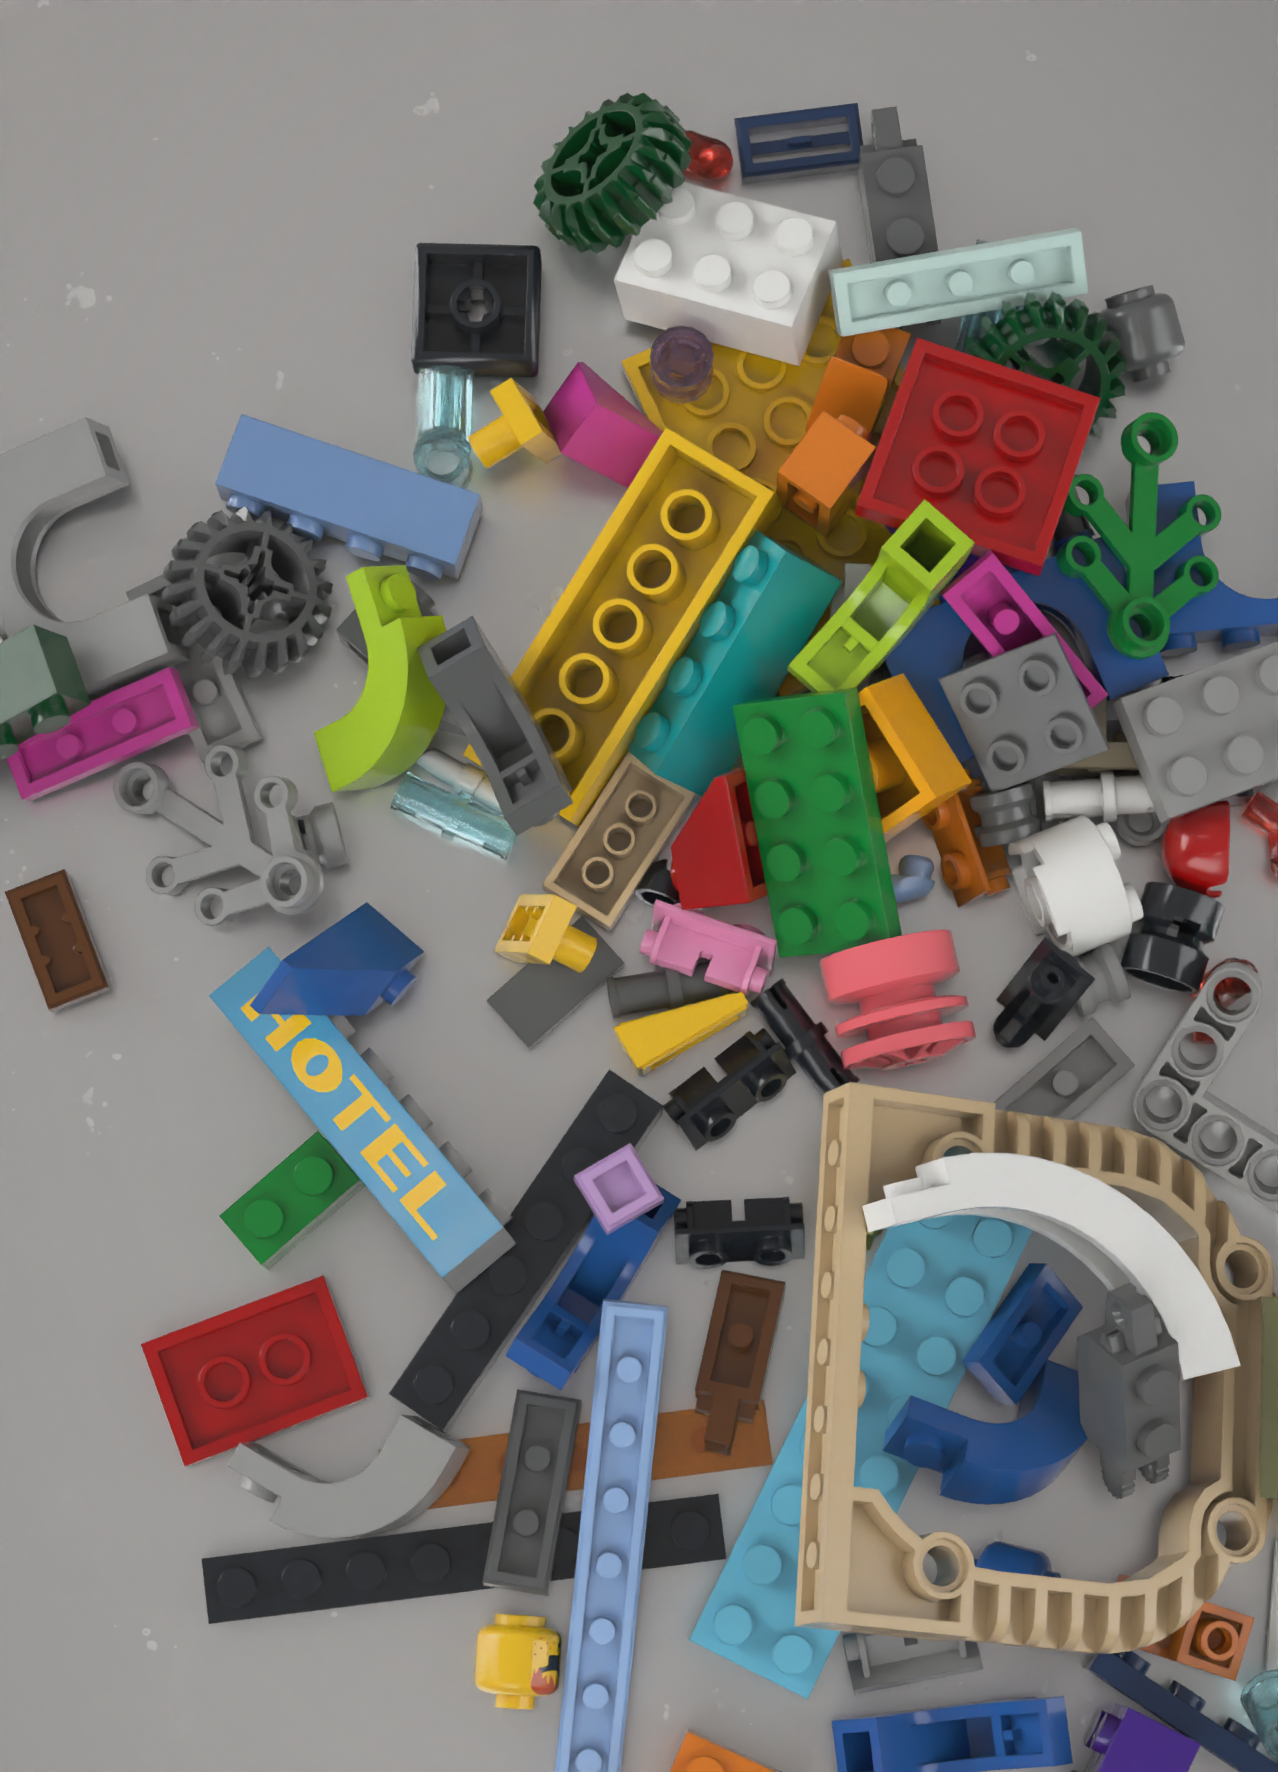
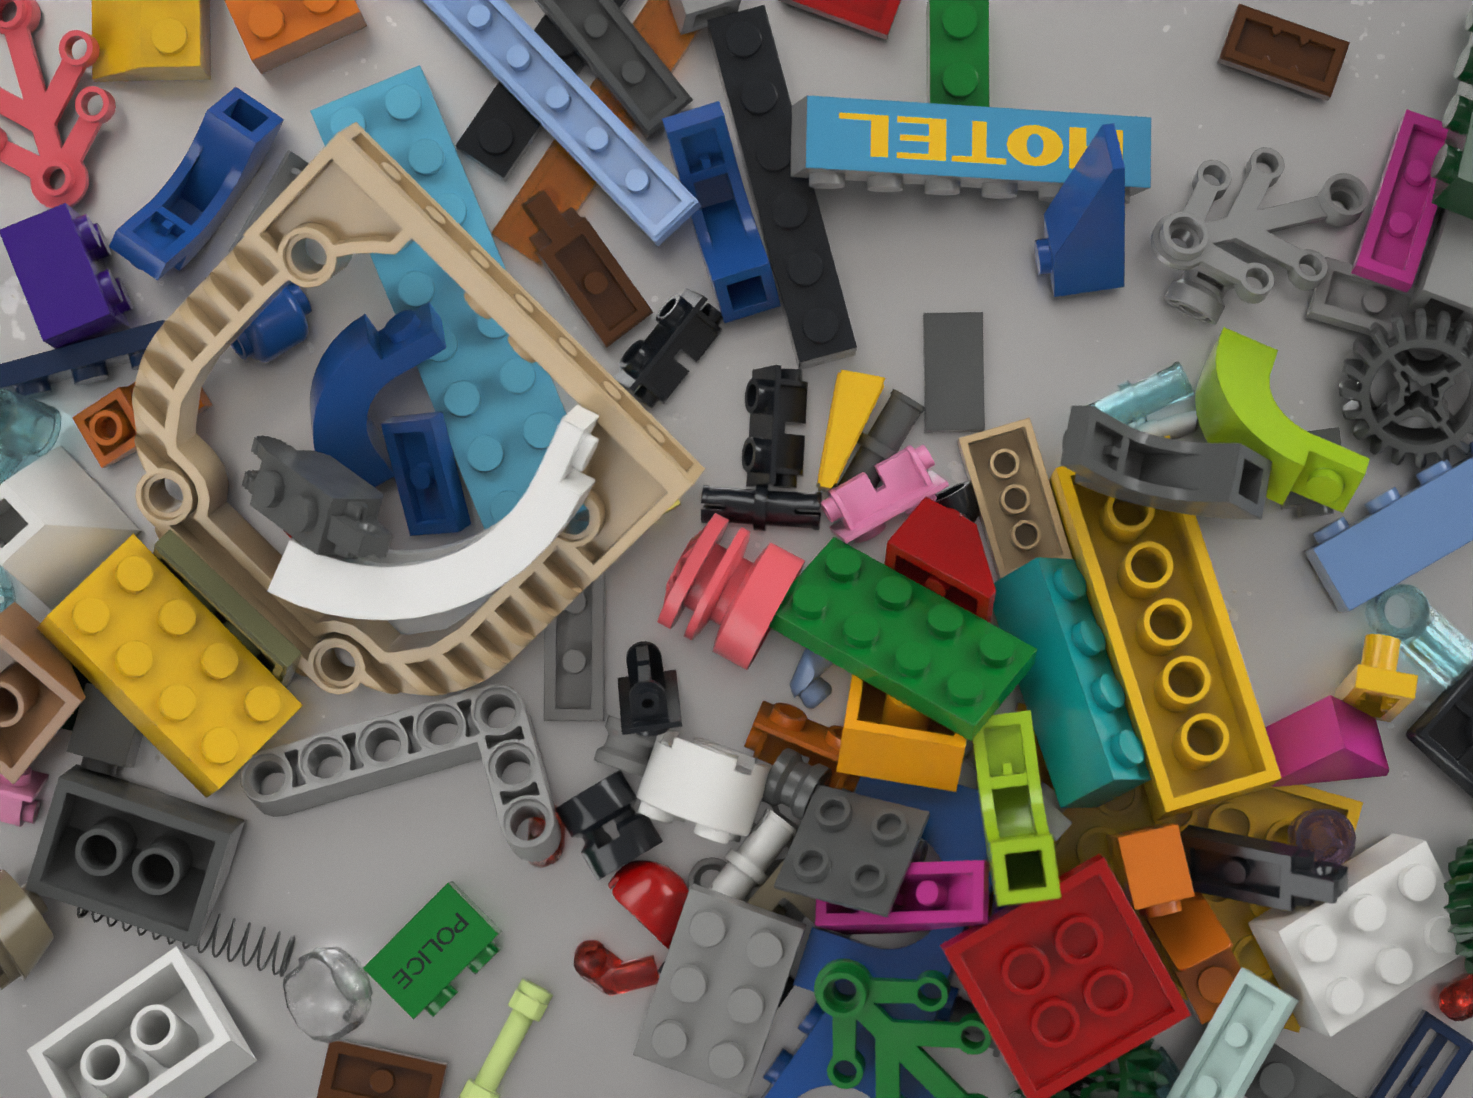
camera: 130 degrees right, 5 degrees up
yellow tile [493,894,597,973] -> none
lavender tile [574,1143,664,1235] -> none
none -> black hinge [1180,825,1348,912]

